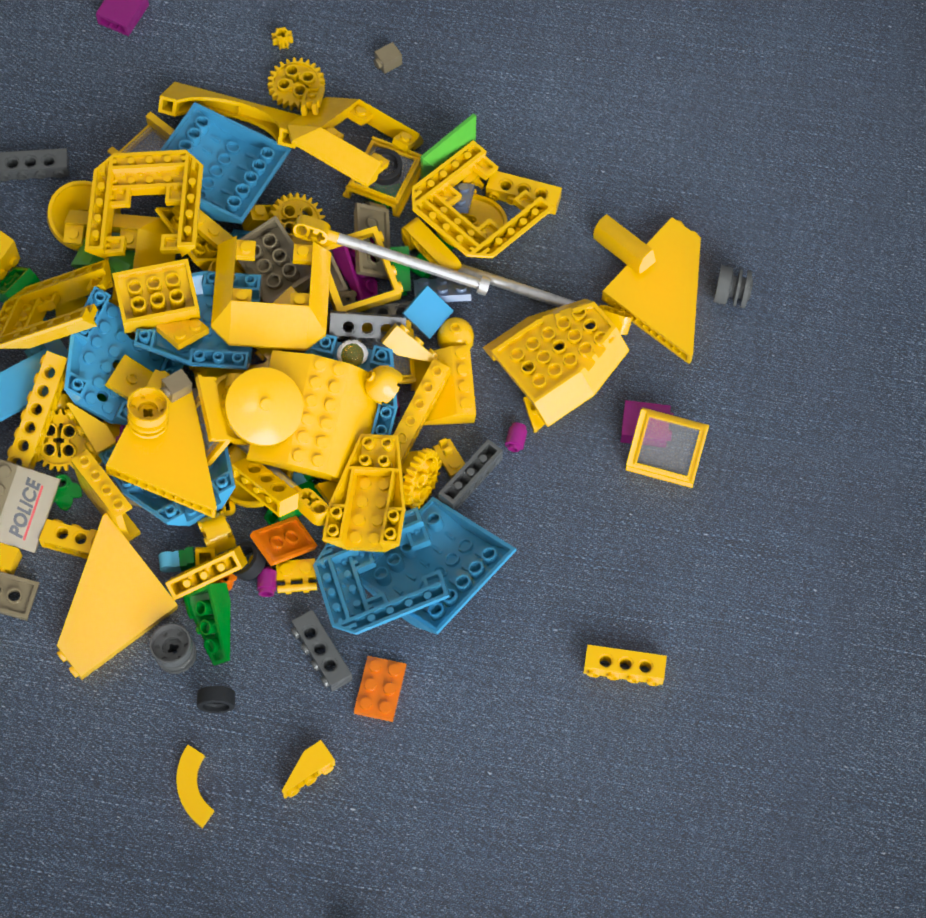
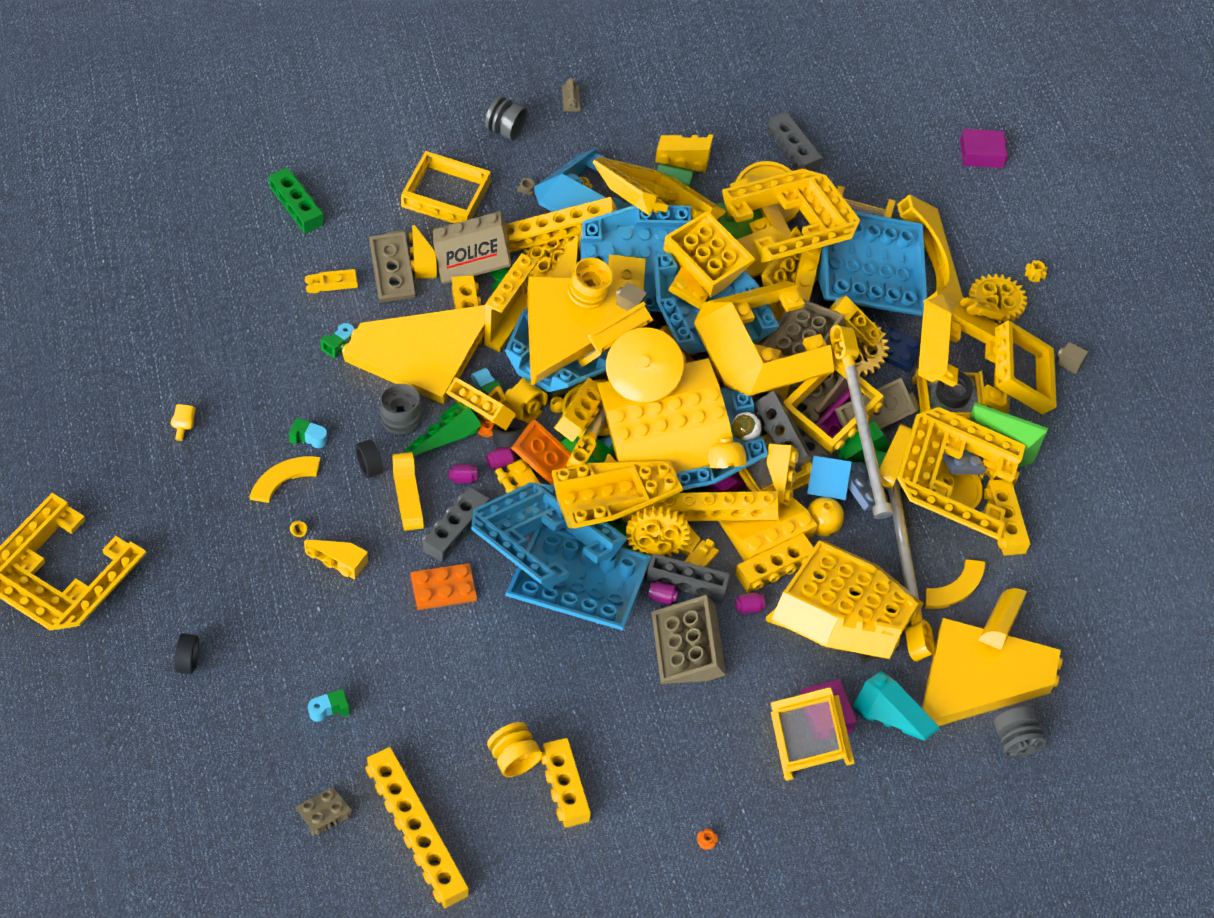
camera: 60 degrees right, 10 degrees down
none -> yellow piece [171,404,196,441]
none -> leg [289,418,327,448]
none -> yellow hinge [290,521,307,537]
none -> dark tan hinge [295,787,351,836]
none -> leg [308,689,350,722]
none -> green leg [321,323,354,359]
none -> yellow brick [365,747,468,908]
none -> yellow beam [392,452,424,531]
none -> magenta brick [449,464,477,484]
none -> yellow wheel [487,722,542,777]
none -> magenta brick [648,581,678,605]
none -> dark tan slope [651,595,726,684]
none -> orange plate [697,829,718,850]
none -> yellow brick [735,533,814,593]
none -> yellow slope [829,296,884,348]
none -> teal wedge [853,671,940,741]
none -> dark blue plate [882,328,921,372]
none -> yellow tile [925,559,985,609]
none -> yellow window [995,320,1057,415]

